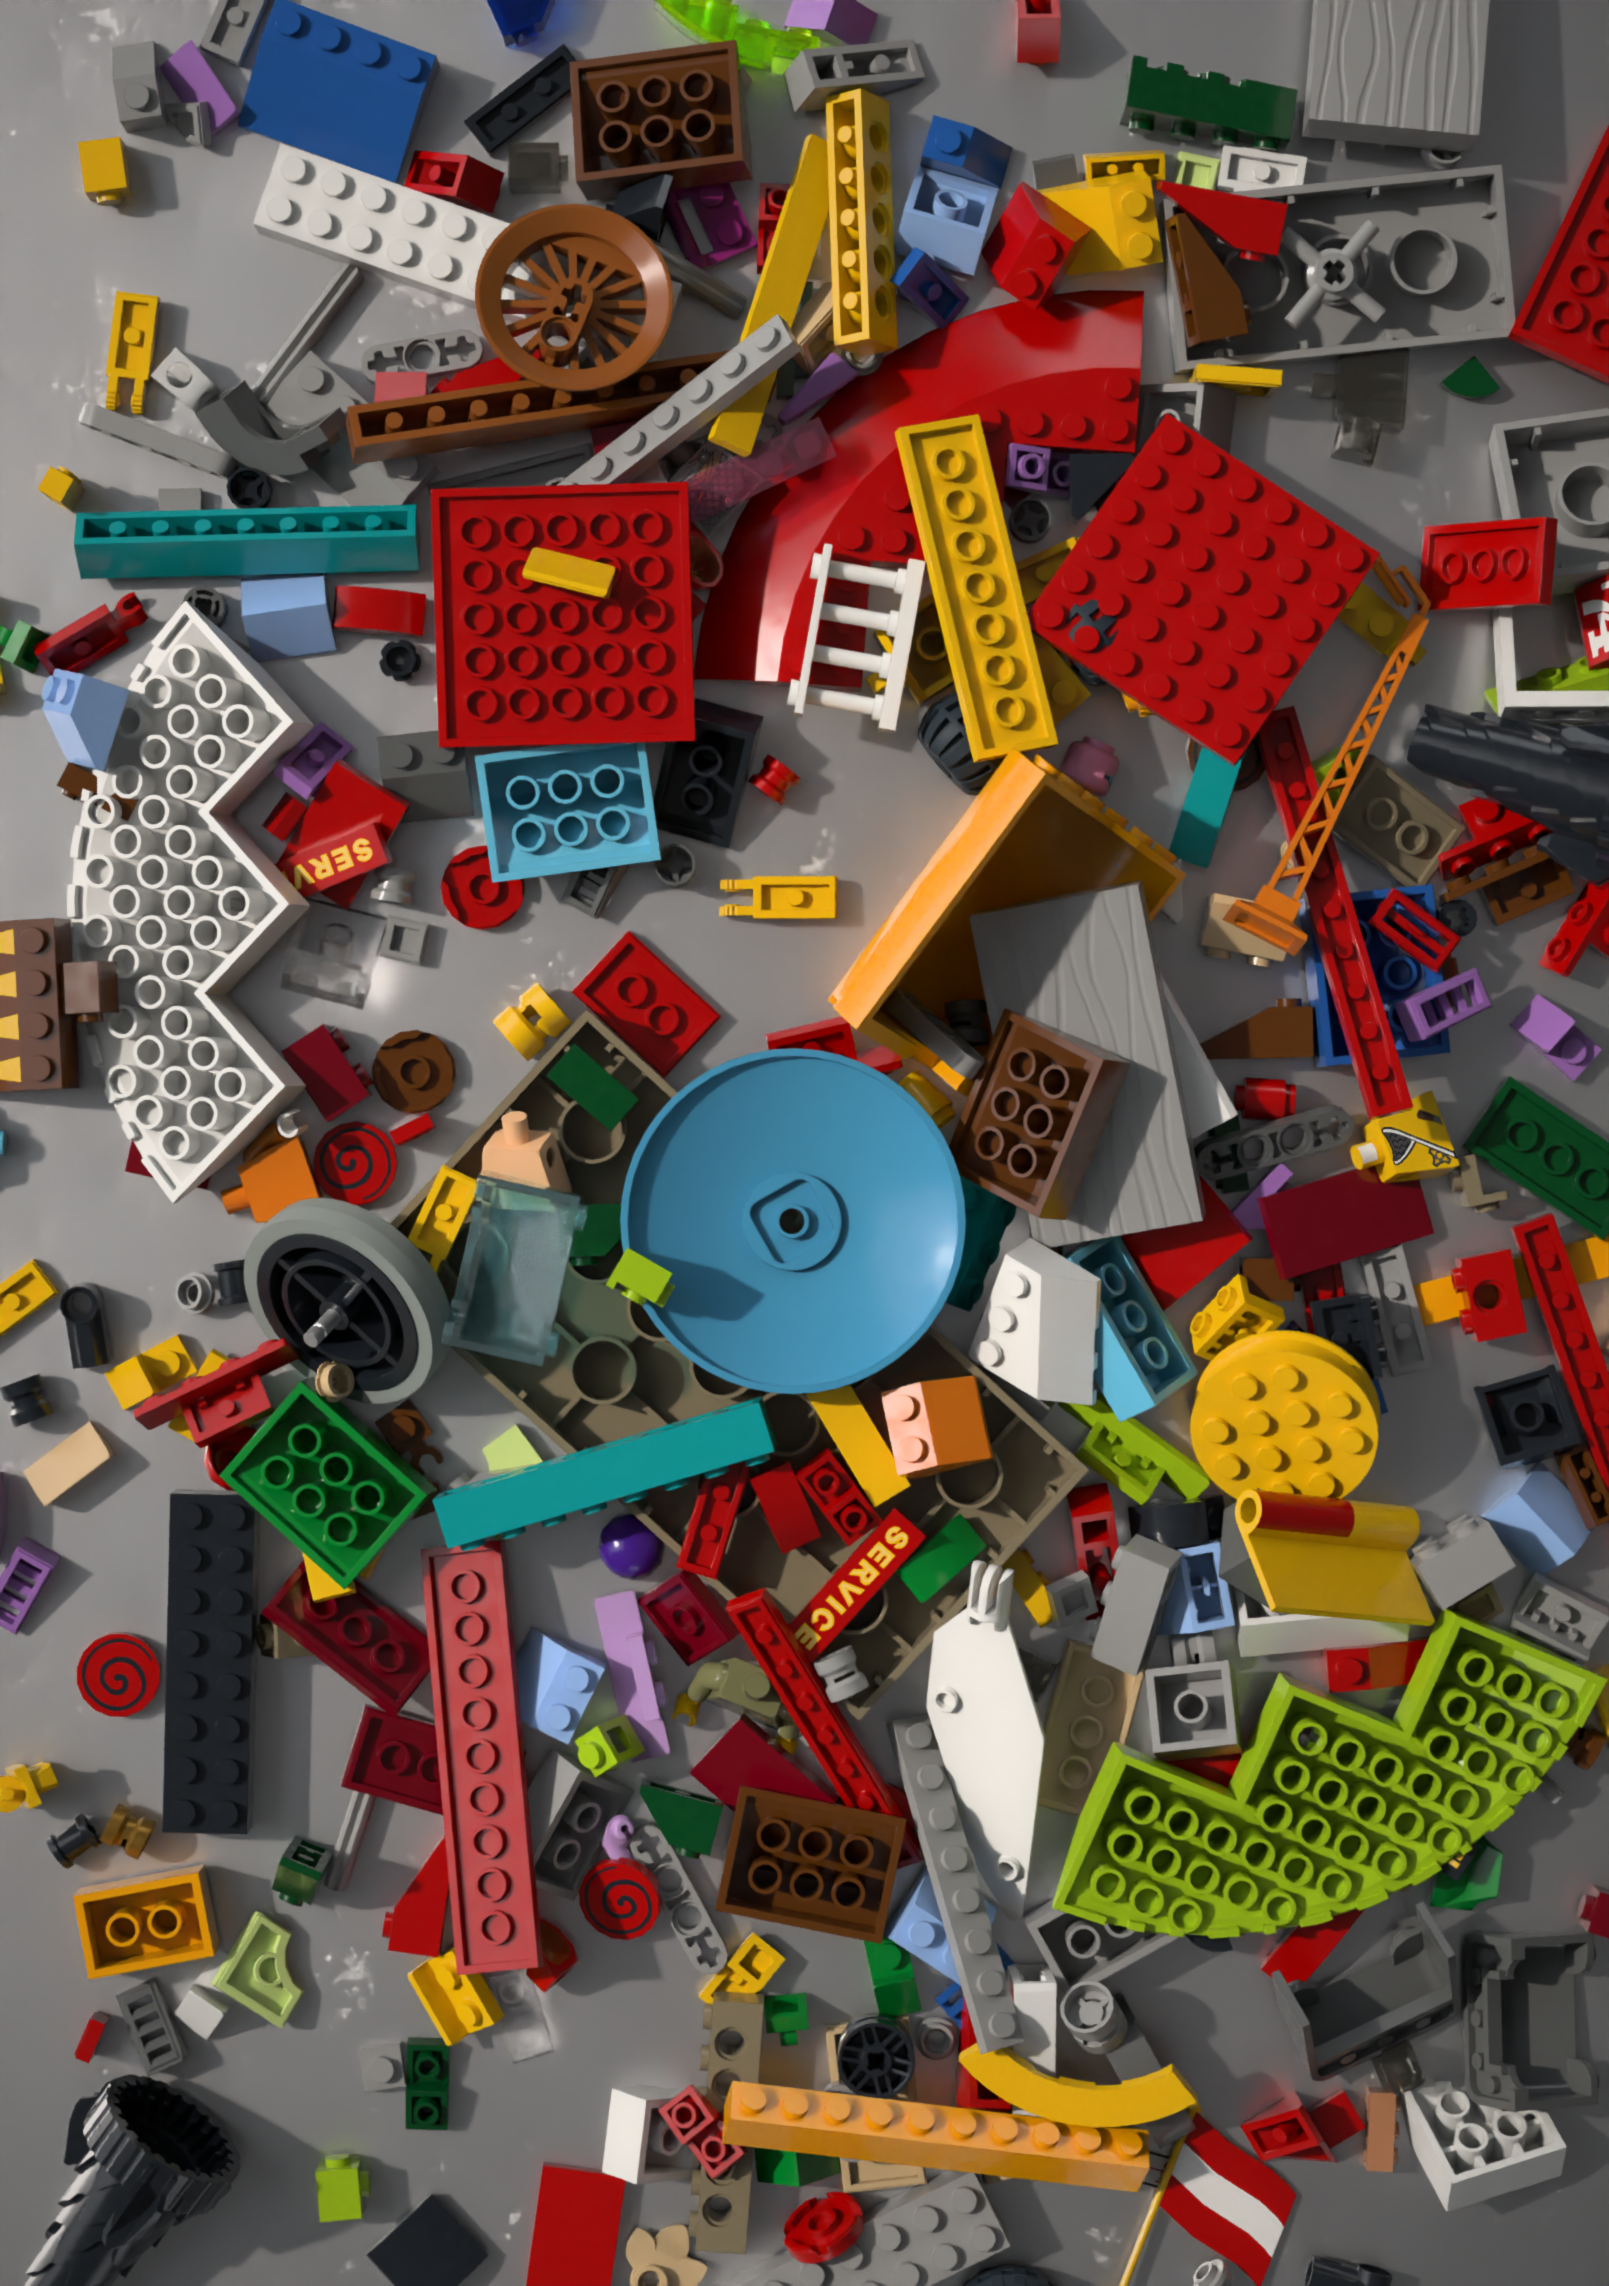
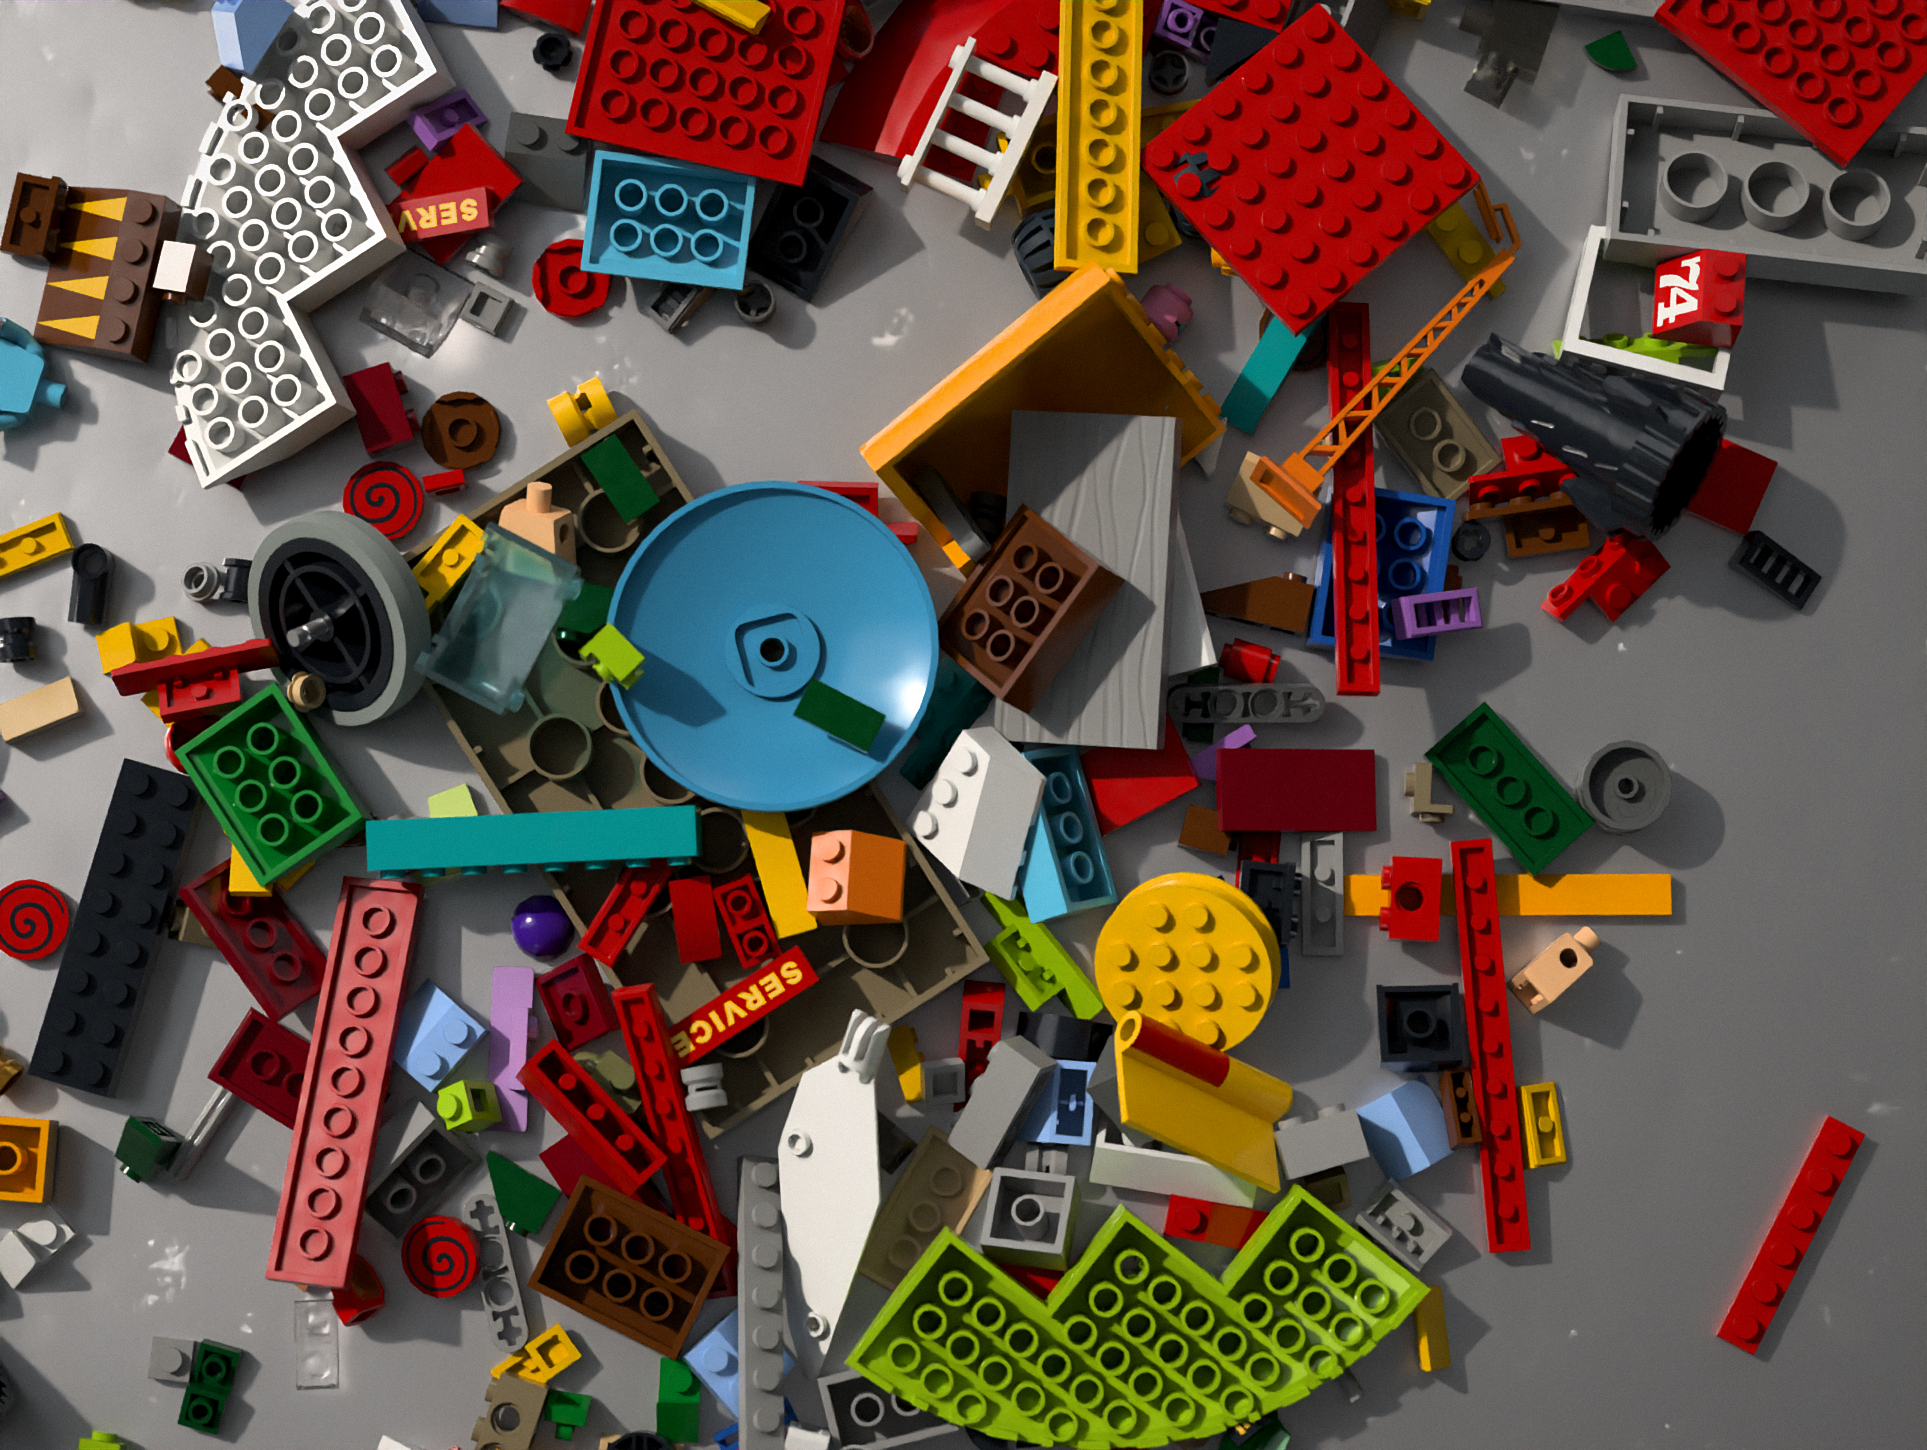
camera: 20 degrees right, 5 degrees down
yellowish green tile [210,1911,304,2028] -> none
orange torso [220,1108,323,1224] -> none
reddish brown plate [374,1398,444,1476] -> none
red slope [382,1834,450,1958] -> none
yellow bracket [408,1947,505,2047] -> none
red tile [572,931,722,1078] -> none
lavender arm [601,1815,636,1861] -> none
yellow hinge [719,876,837,919] -> none
red wheel [748,754,801,806] -> none
green slope [896,1513,987,1604] -> none
yellow cone [898,1070,956,1129] -> none
yellow bracket [1190,1274,1285,1361] -> none
yellow torso [1350,1090,1460,1183] -> none
red tile [1367,888,1462,973] -> none
red plate [1418,517,1558,613] -> none
medium lavender slope [1509,994,1602,1081] -> none
reddish brown wheel [1563,1727,1605,1771] -> none
none -> red brick [515,1038,668,1197]
none -> dark green tile [793,677,887,754]

